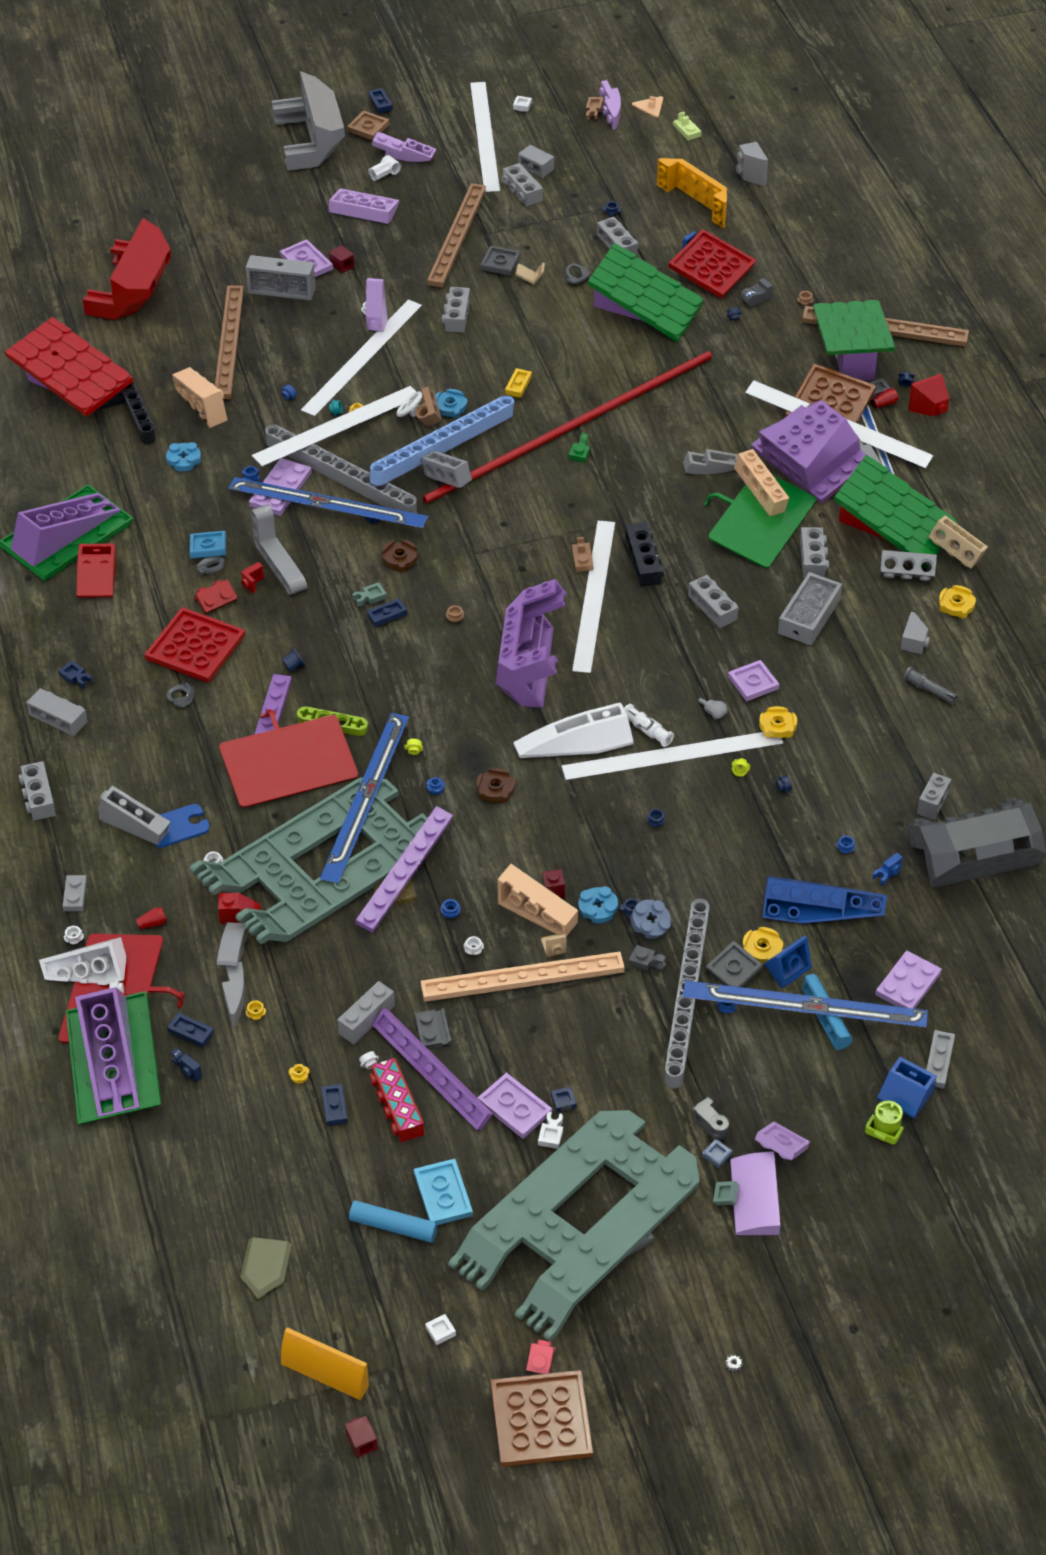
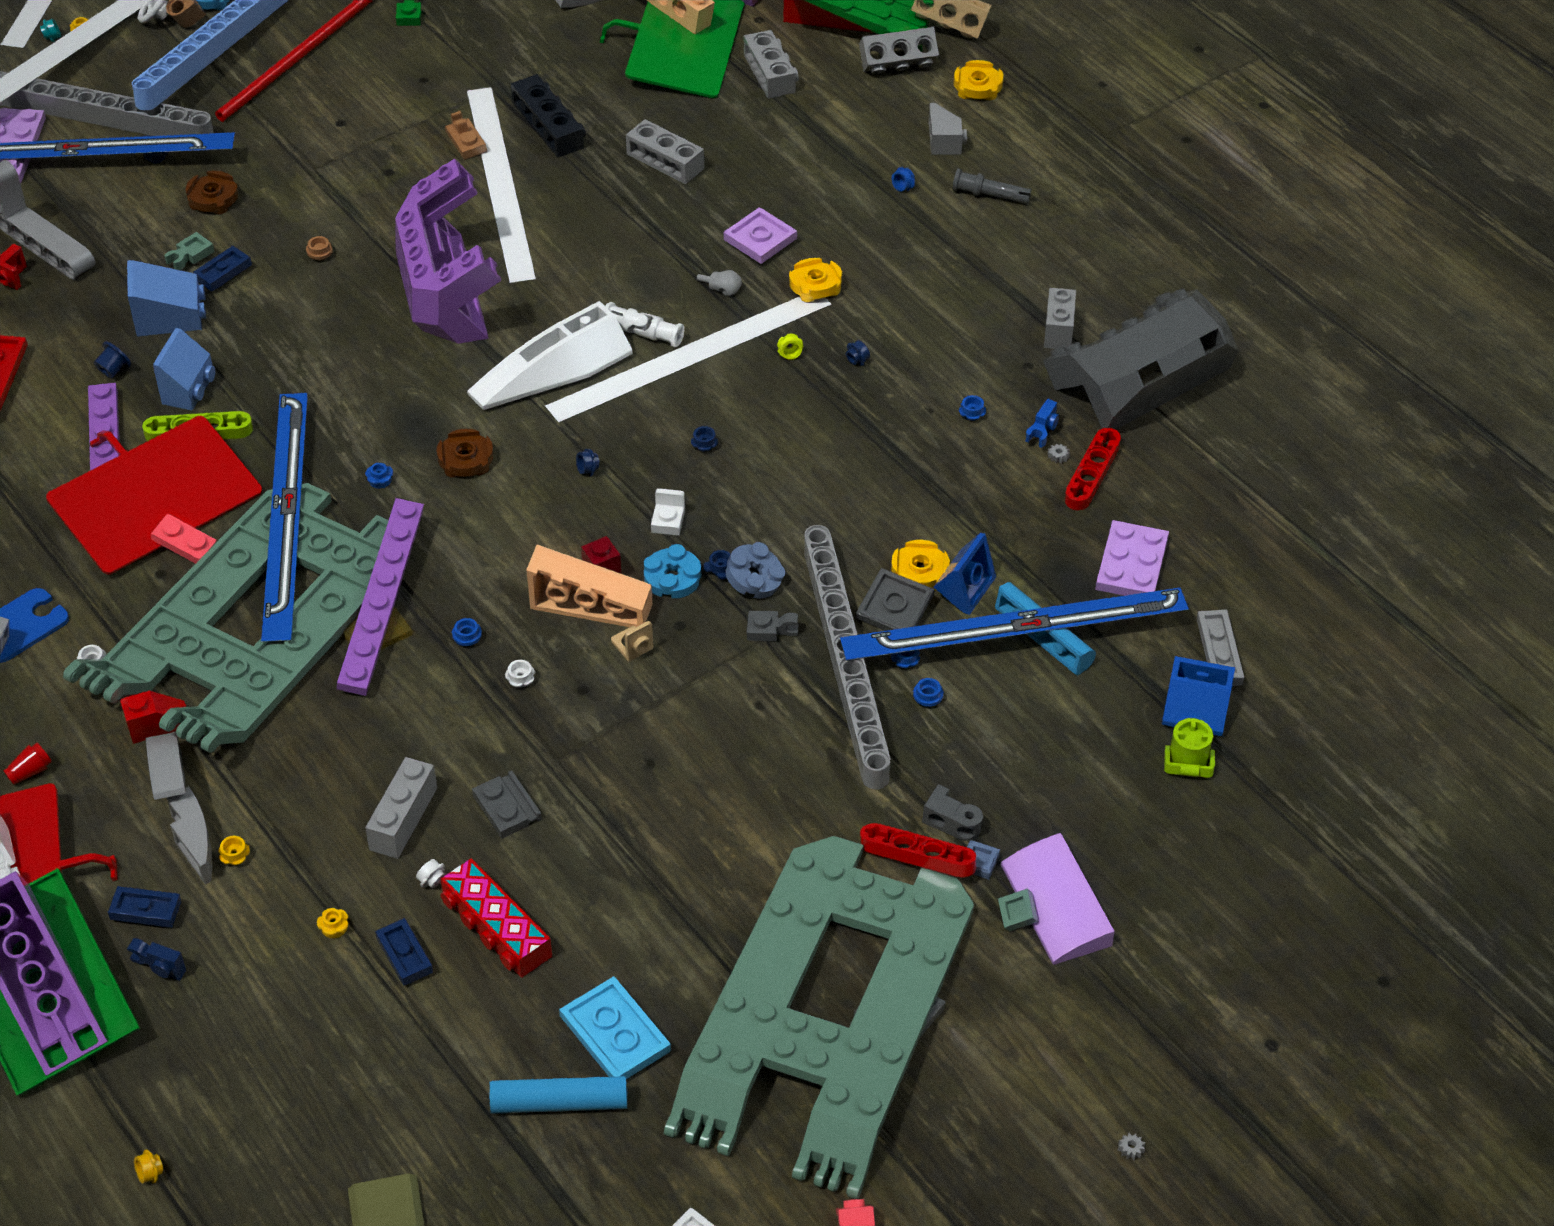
camera: 20 degrees left, 0 degrees up
medium lavender plate [372,1008,493,1130] -> none
neon yellow plate [404,739,423,755] -> none
light grey brick [421,450,472,488] -> none
light nougat plate [421,952,625,1002] -> none
lavender plate [477,1072,552,1139] -> none
white plate [538,1112,563,1149] -> none
dark blue plate [551,1087,577,1113] -> none
lavender plate [755,1122,810,1160] -> none
blue wedge [762,876,887,923] -> none
brick [778,572,842,646] -> none
none -> medium blue slope [127,260,206,337]
none -> yellow plate [134,1150,163,1184]
none -> coral plate [151,513,217,564]
none -> medium blue slope [153,328,215,411]
none -> dark blue plate [576,449,599,476]
none -> white bracket [651,489,685,536]
none -> red beam [860,823,976,877]
none -> blue plate [892,167,915,191]
none -> blue plate [913,678,944,706]
none -> light grey piece [1048,444,1070,464]
none -> red beam [1065,428,1121,511]

